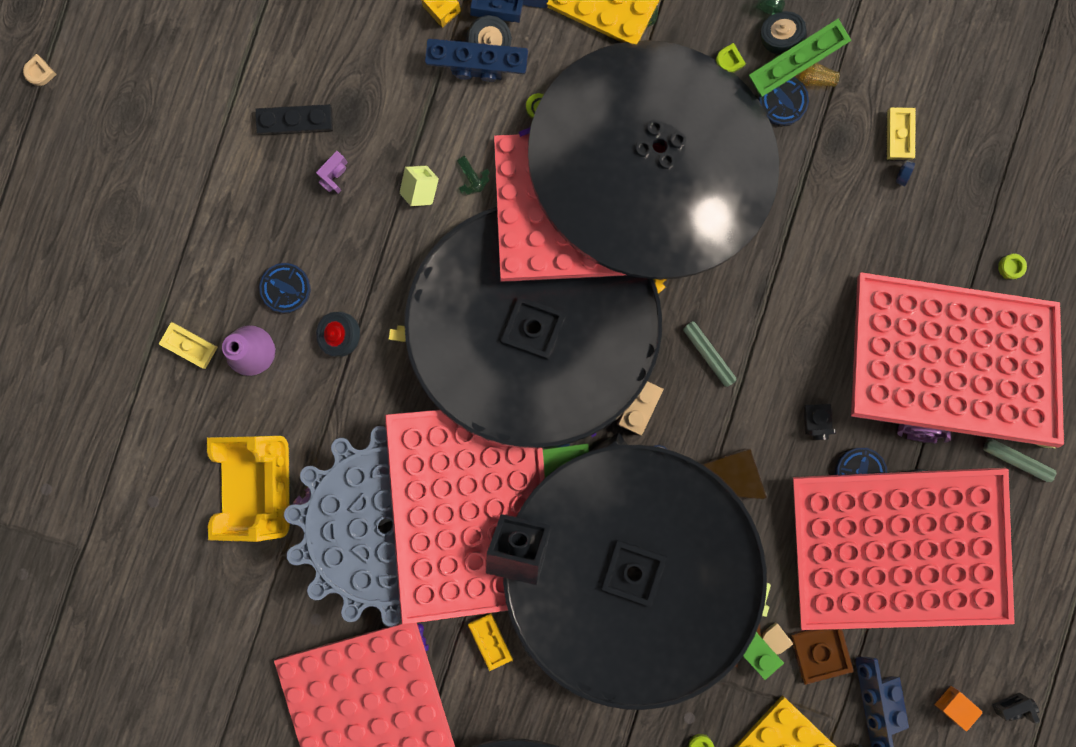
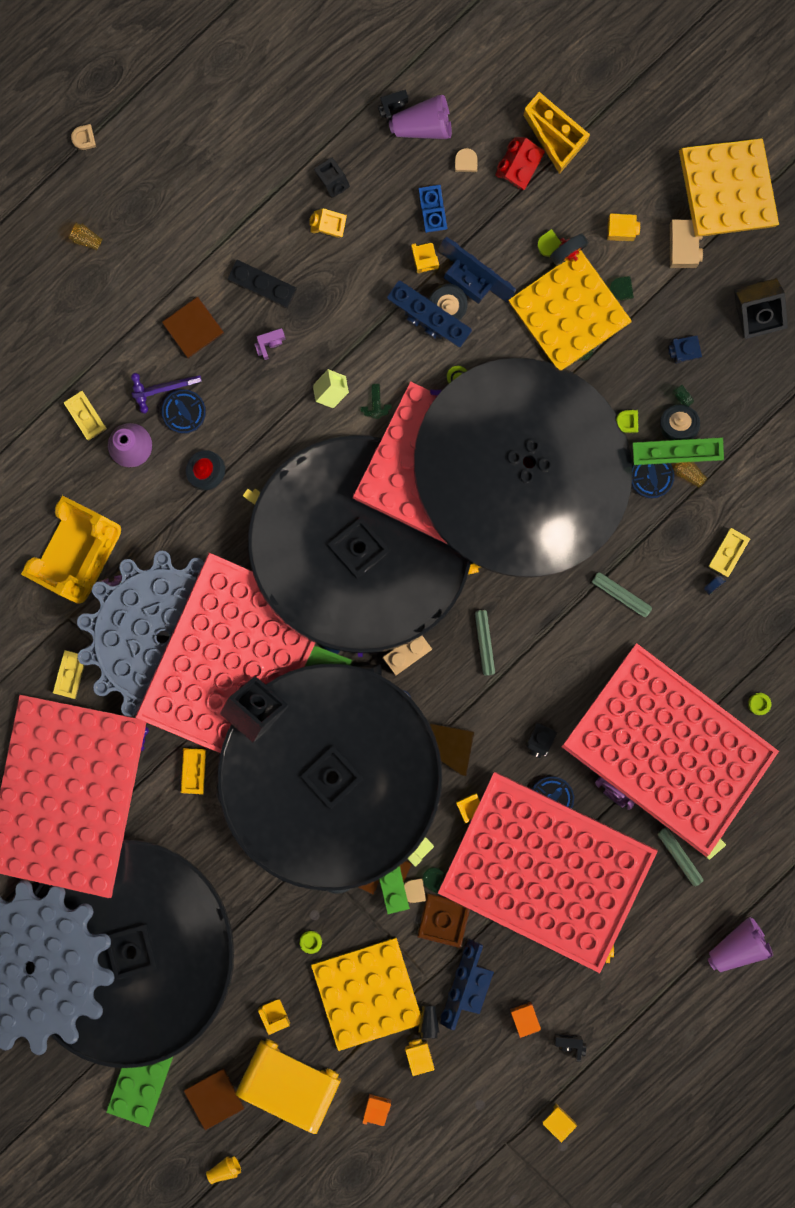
camera: 30 degrees right, 0 degrees up
none -> light yellow plate [53,650,85,699]
none -> clear yellow cone [68,222,103,250]
none -> dark purple piece [131,373,201,413]
none -> reddish brown tile [162,297,224,359]
none -> yellow bracket [309,209,347,238]
none -> clear green tile [423,867,447,894]
none -> yellow panel [456,793,480,823]
none -> sand green axle [592,572,652,617]

